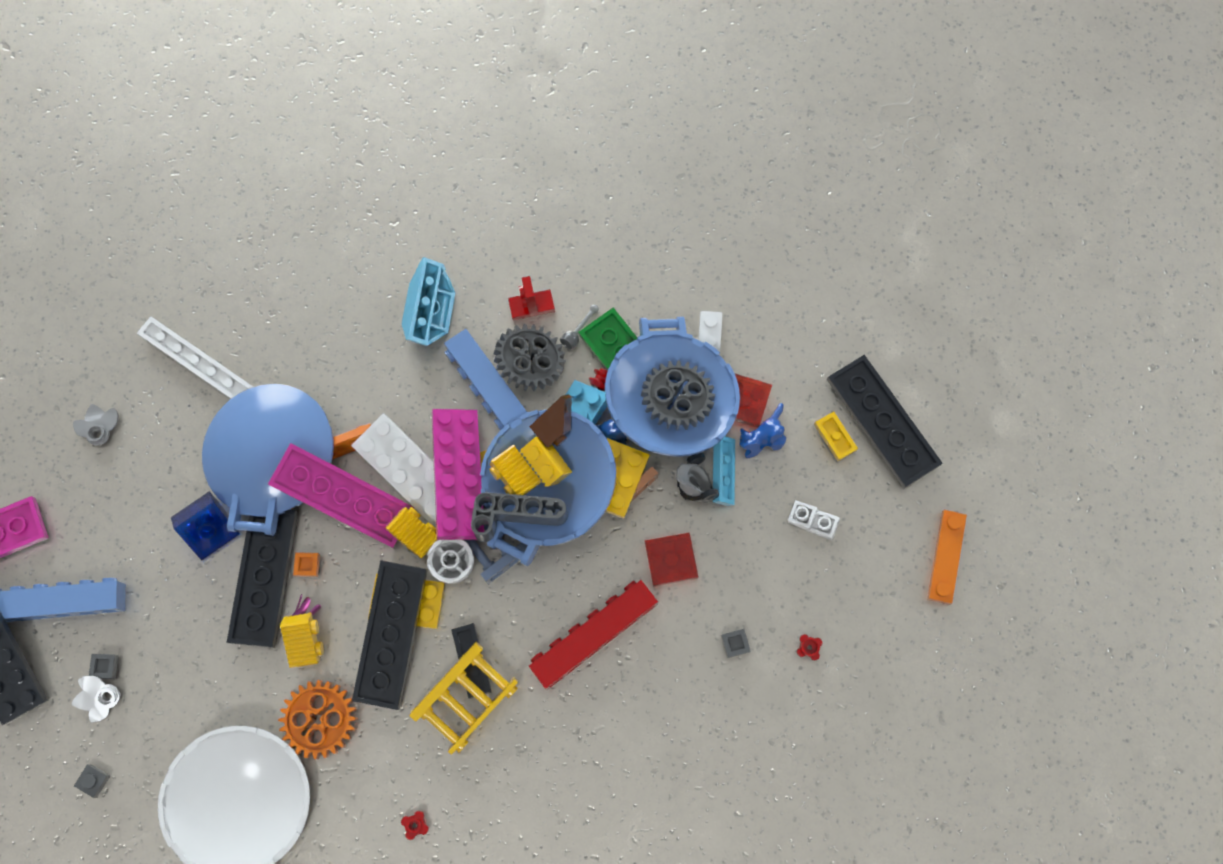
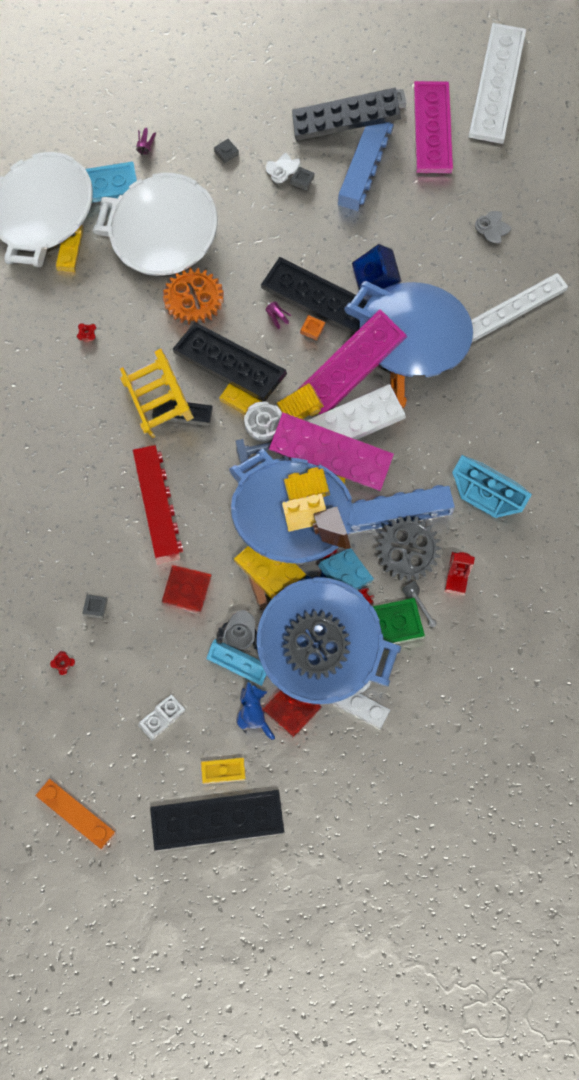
camera: 110 degrees right, 5 degrees down
yellow brick [280,612,324,668] -> none
dark grey beam [471,492,568,542] -> none

